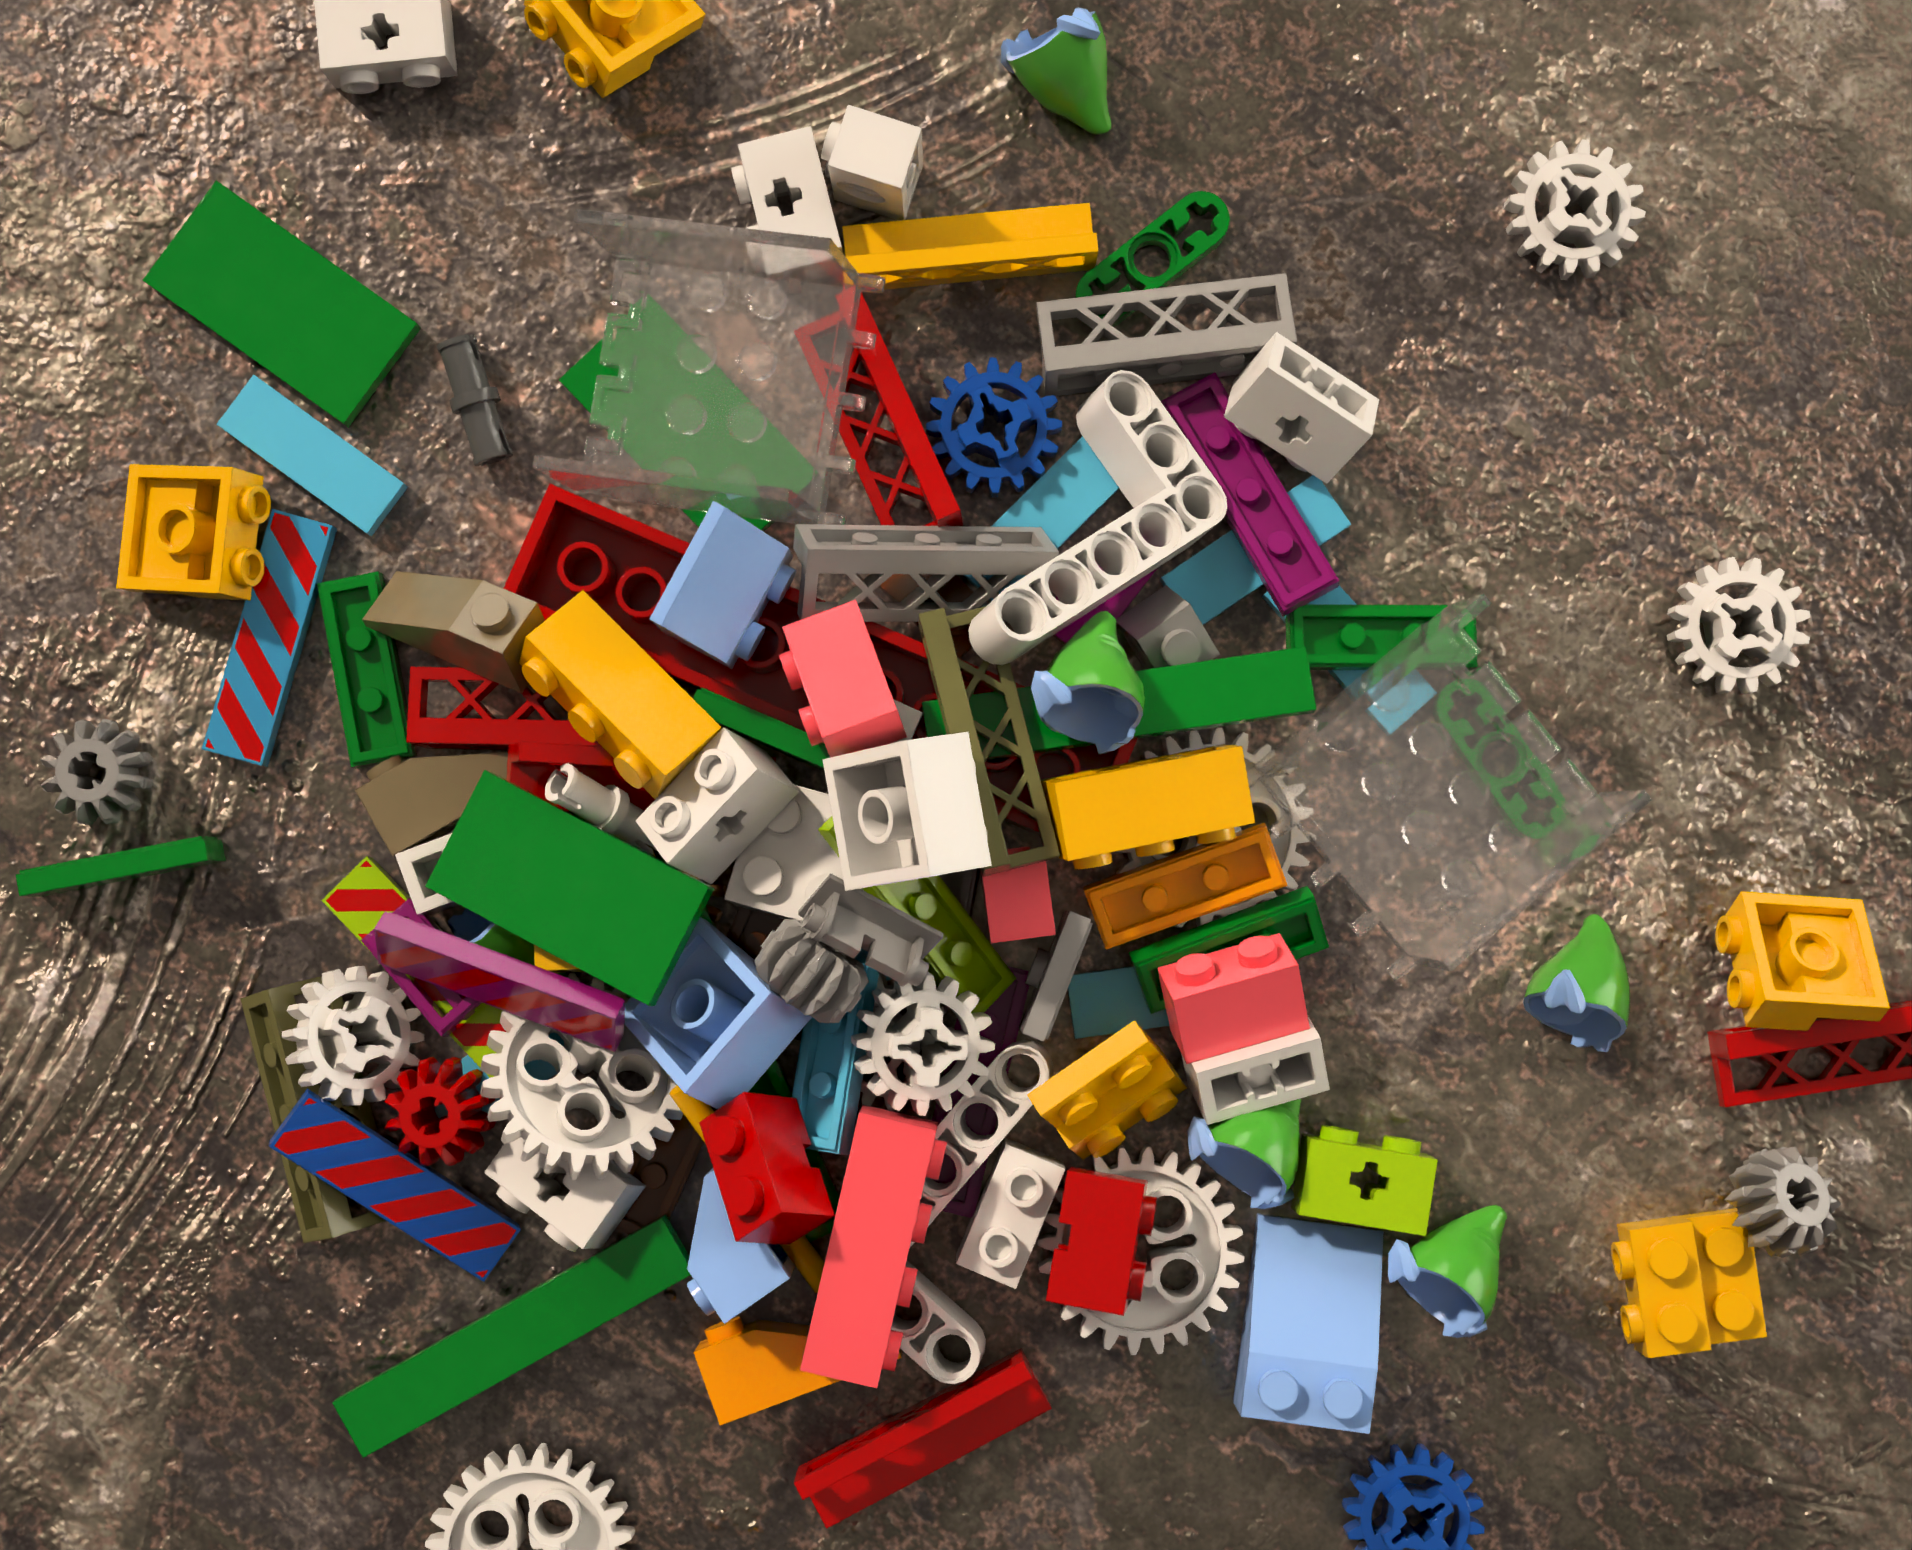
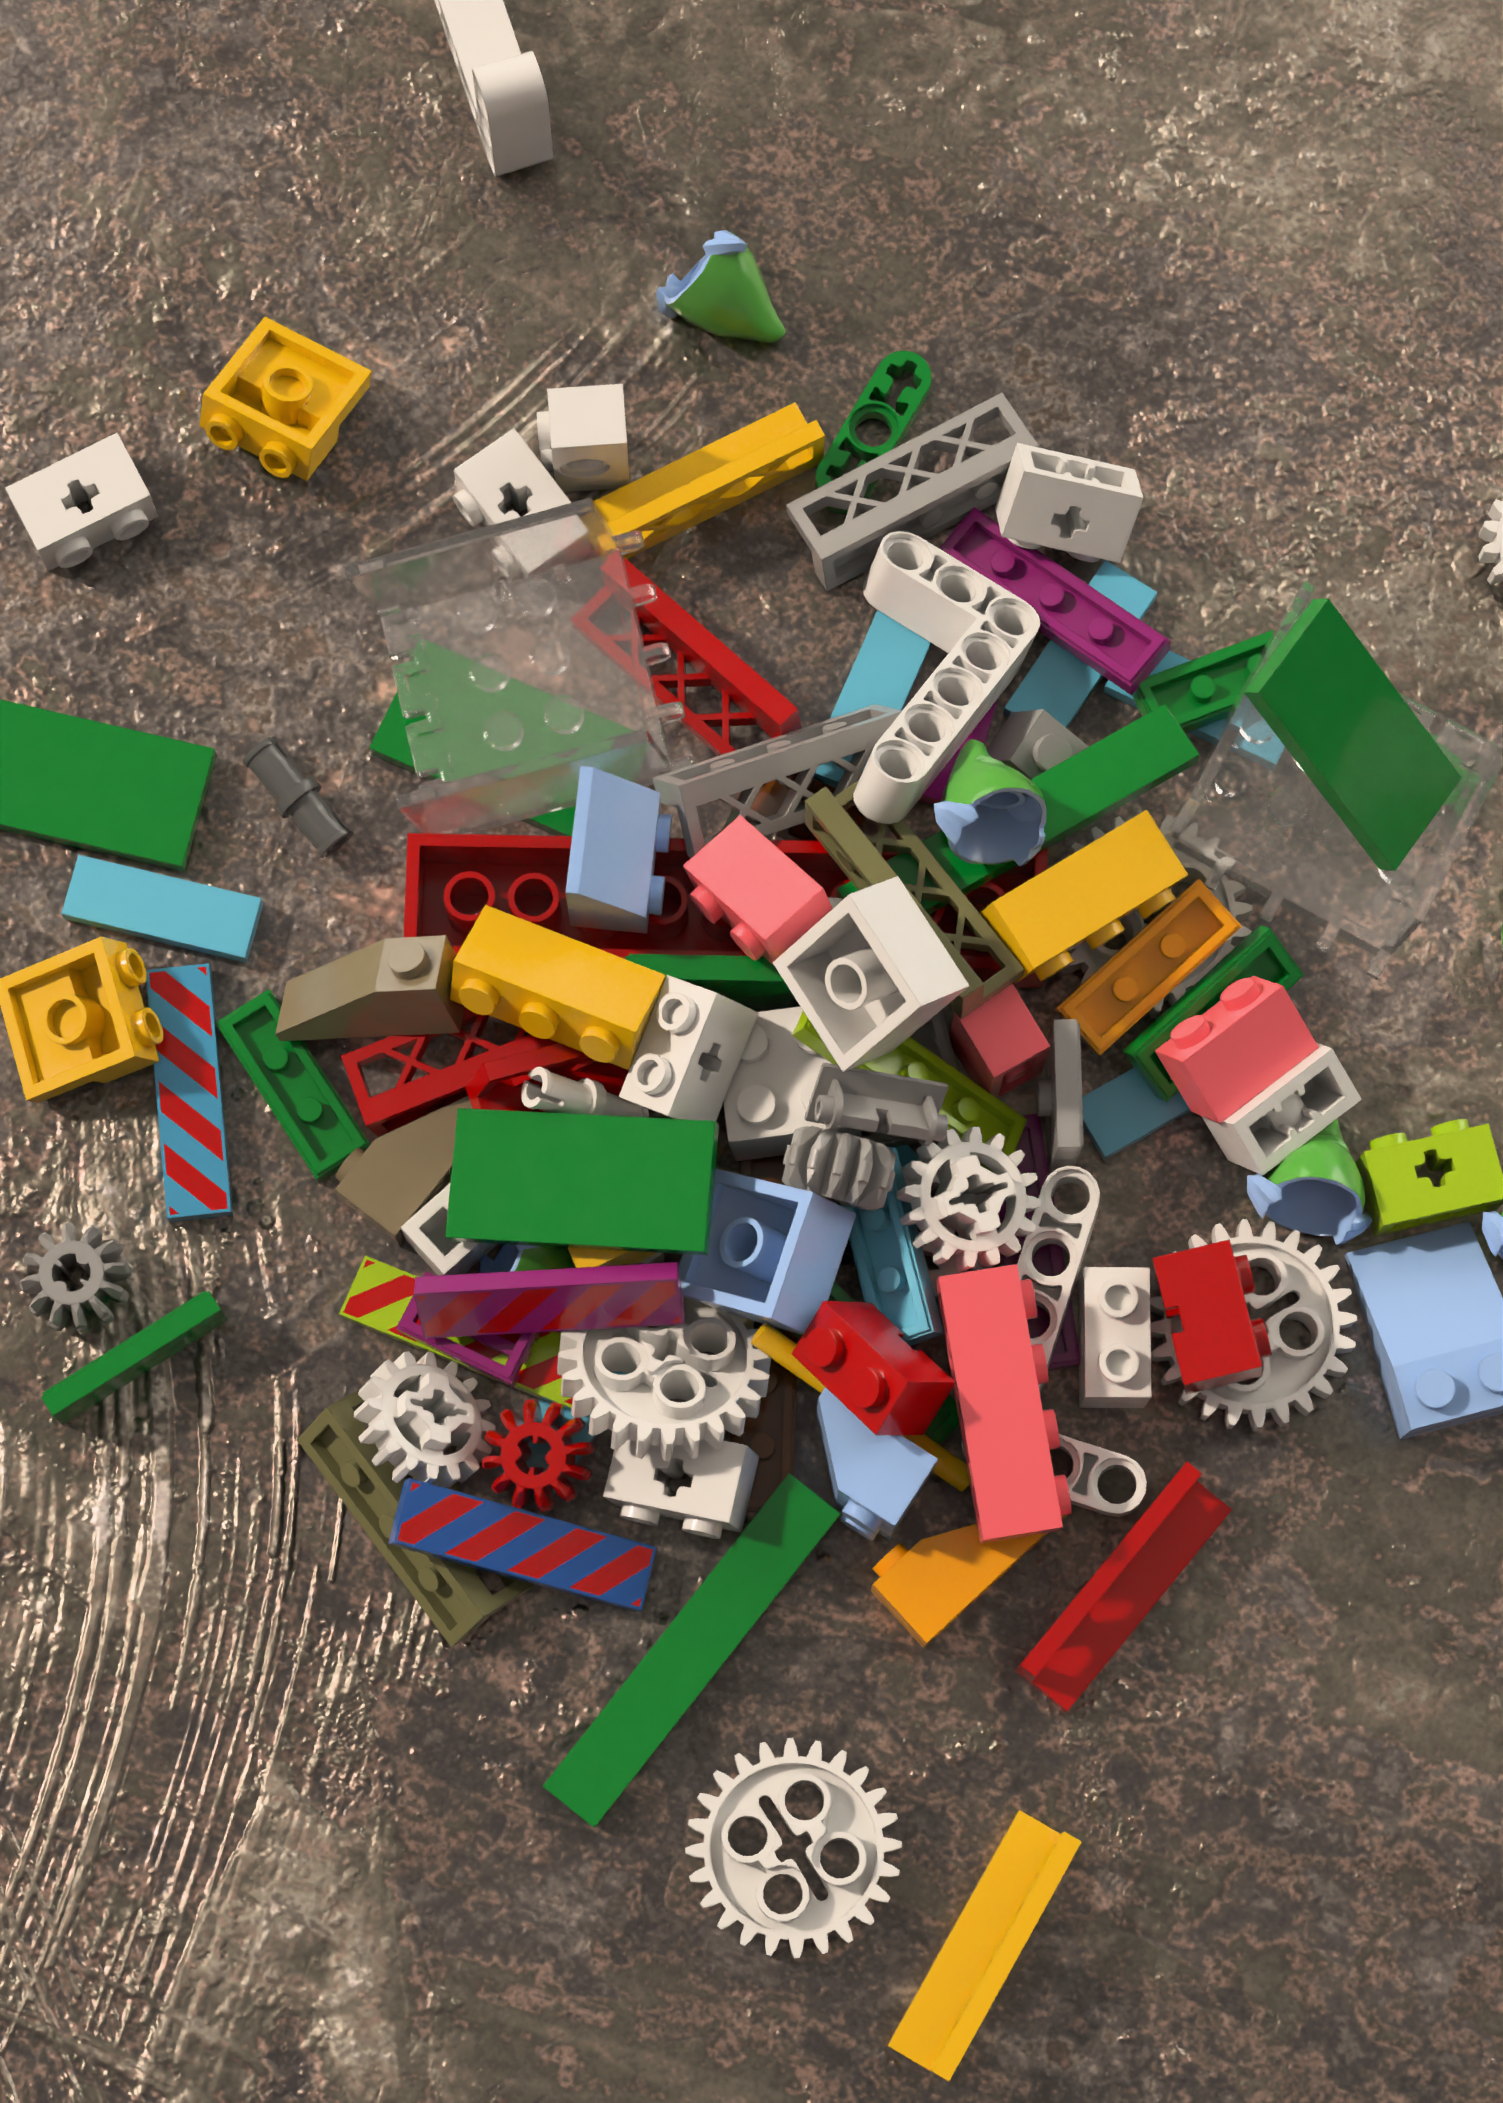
camera: 25 degrees left, 10 degrees down
blue gear [926,357,1062,497] -> none
yellow plate [1027,1020,1187,1160] -> none
white gear [1504,139,1646,280] -> none
none -> green tile [1244,598,1462,871]

